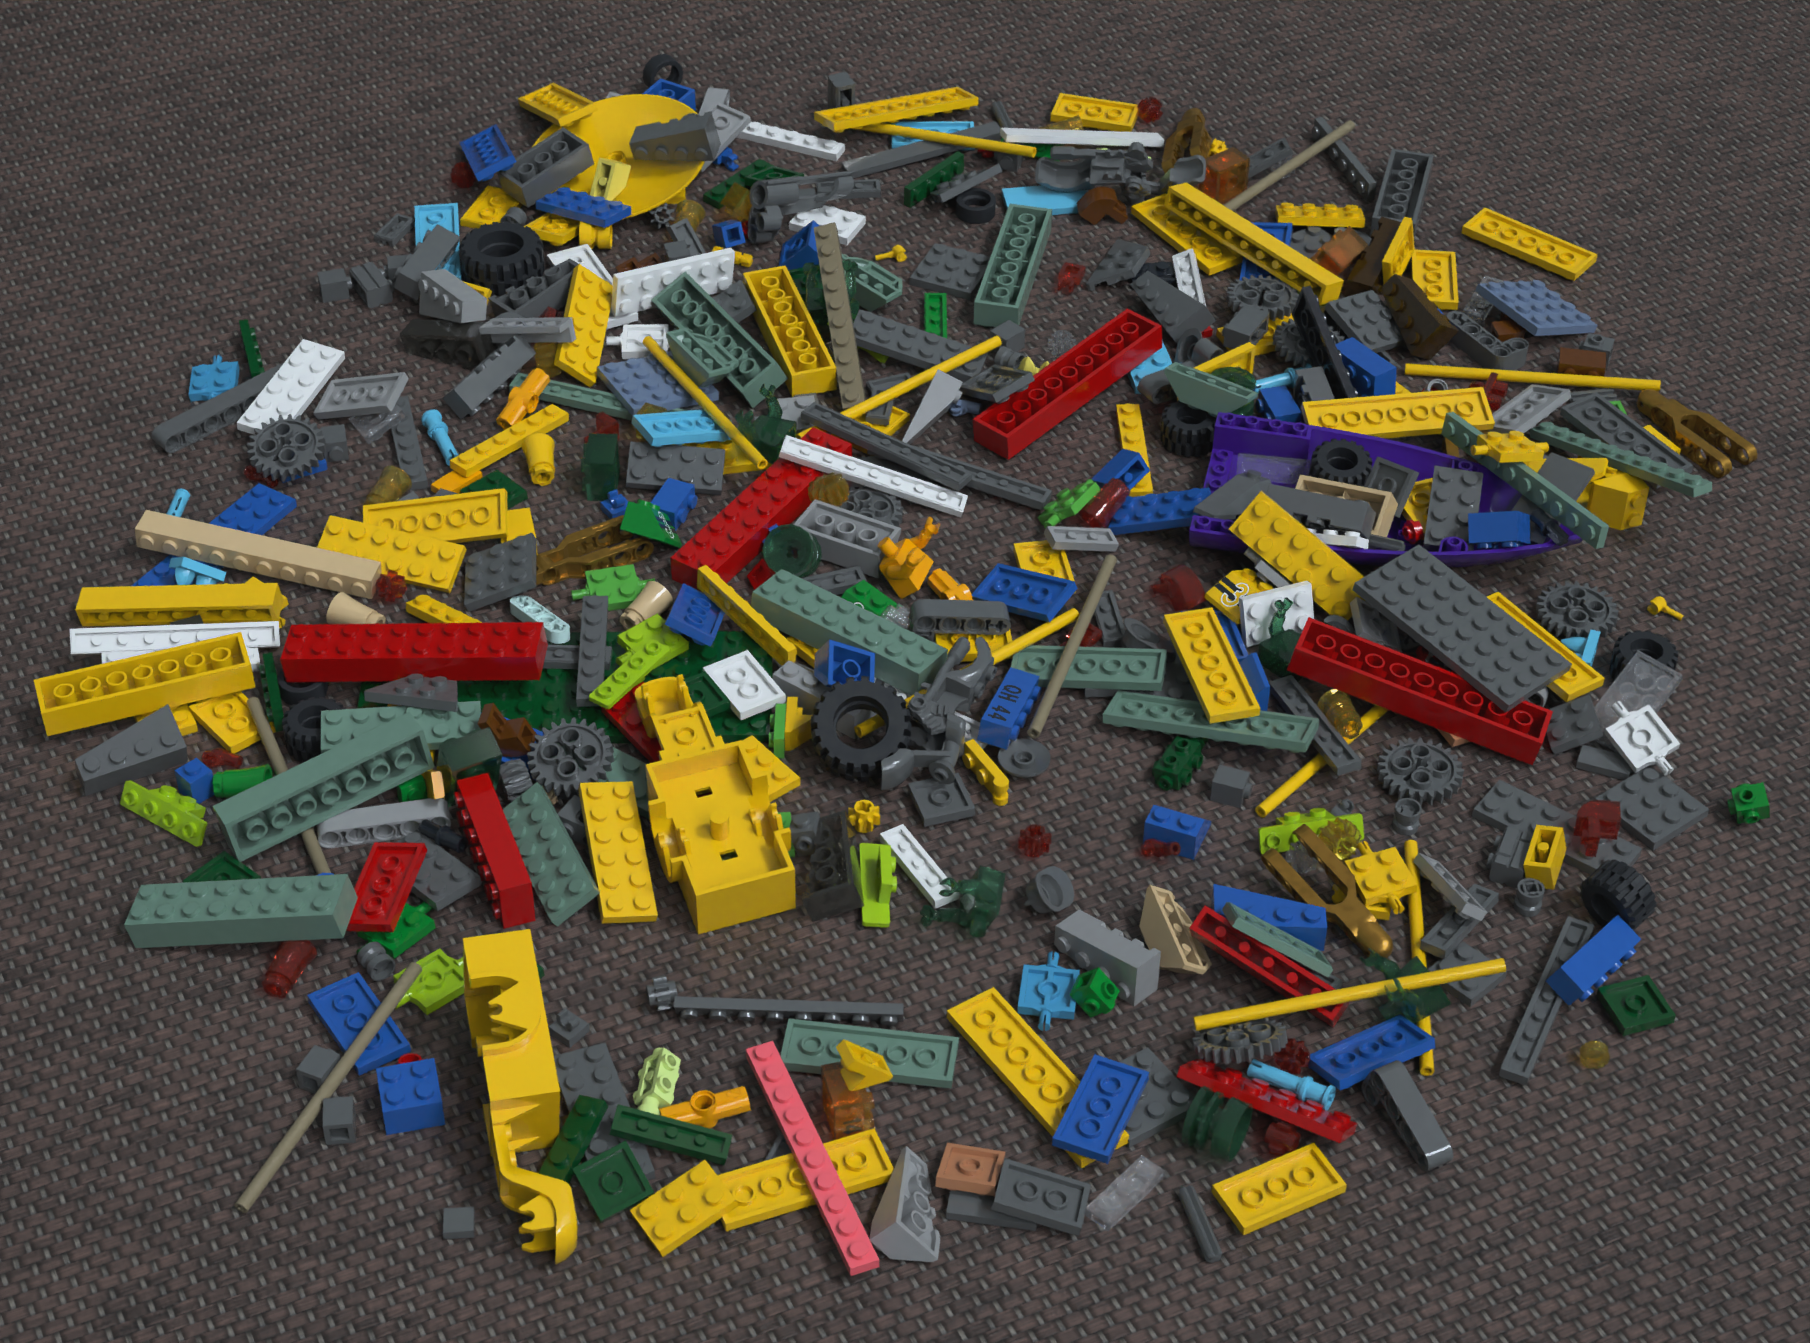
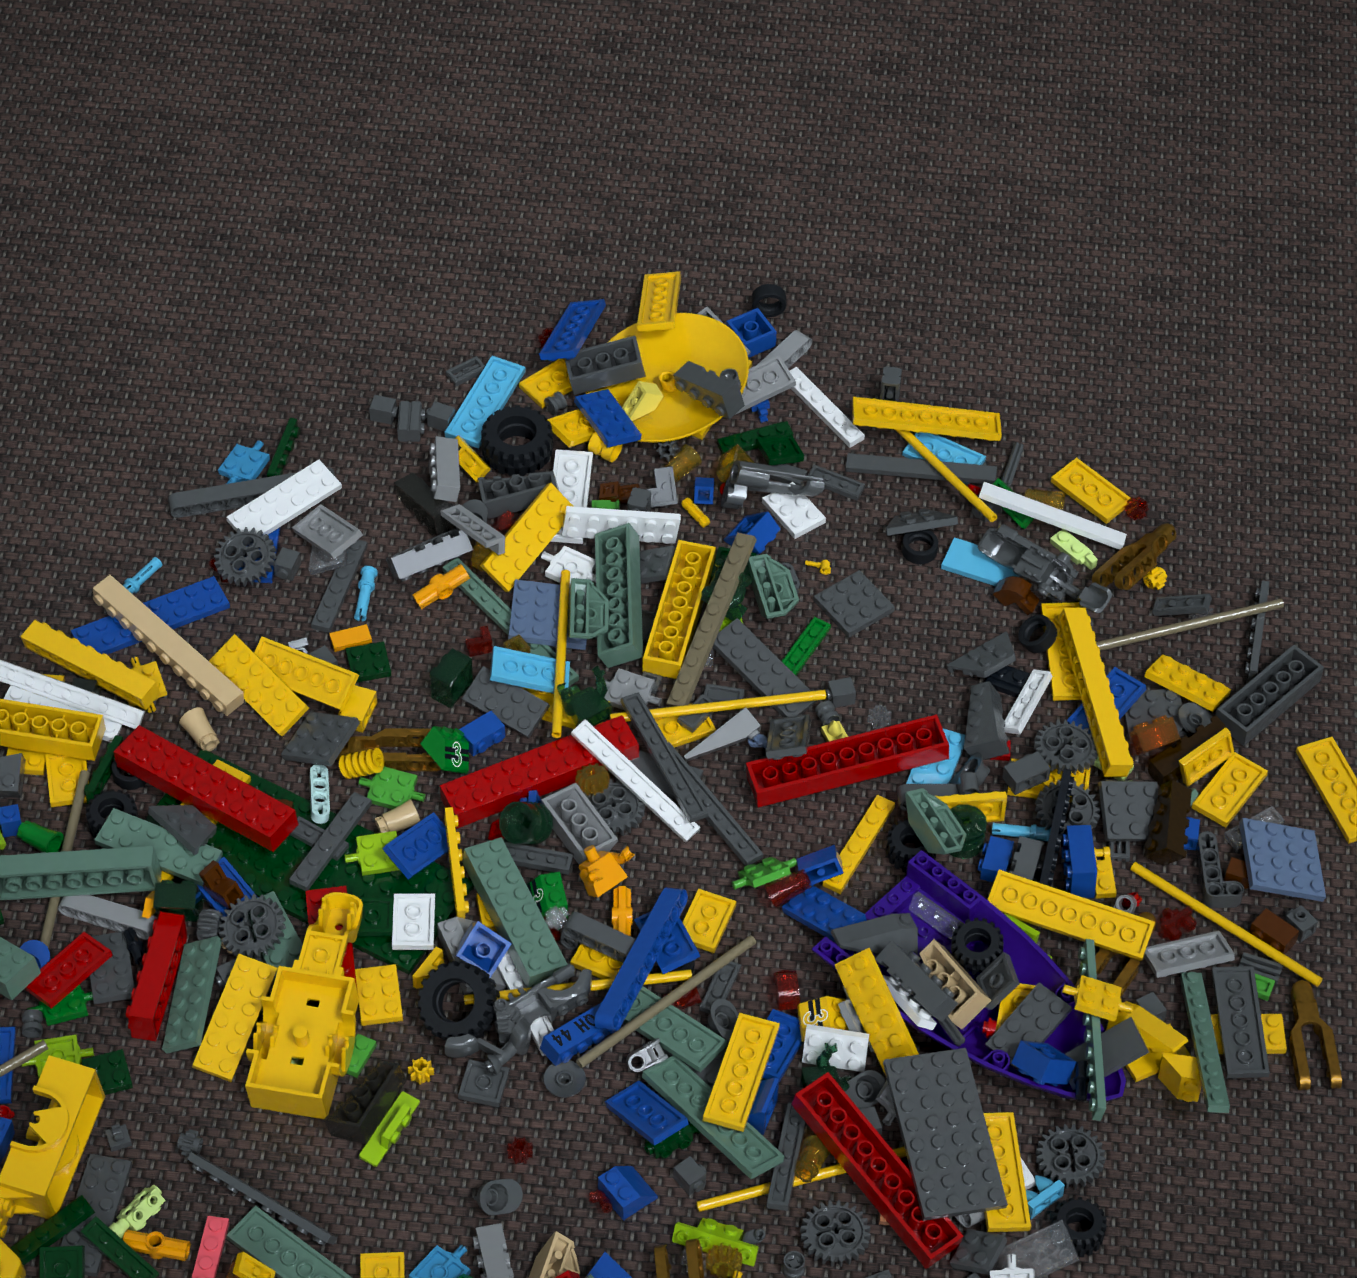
camera: 30 degrees right, 10 degrees up
medium azure tile [169,557,226,585] -> none
clear red arm [201,748,243,768] -> none
clear yellow plant [364,466,412,505] -> none
clear red gear [375,570,407,602] -> none
dark grey brick [394,224,460,300] -> none
green plate [396,774,427,803] -> none
yellow plate [406,595,482,623] -> none
yellow plate [450,404,569,478] -> none
yellow plant [522,433,555,486] -> none
lime bracket [589,639,671,709] -> none
blue tile [600,489,628,519] -> none
bright green plate [769,704,786,758] -> none
dark grey brick [789,812,828,857] -> none
white plate [880,824,959,909] -> none
dark green plate [904,151,964,208] -> none
clear green torso [920,866,1006,938] -> none
yellow plate [962,739,1009,806] -> none
sand green brick [974,204,1052,327] -> none
light grey plate [1044,526,1119,552] -> none
clear red plate [1057,262,1086,293] -> none
clear orange brick [1199,147,1250,205] -> none
yellow hand [1647,596,1684,621] -> none
none -> yellow piece [339,748,384,779]
none -> blue beam [595,887,688,1031]
none -> blue plate [605,1081,689,1146]
none -> light grey piece [626,1038,668,1072]
none -> black tyre [1018,615,1057,653]

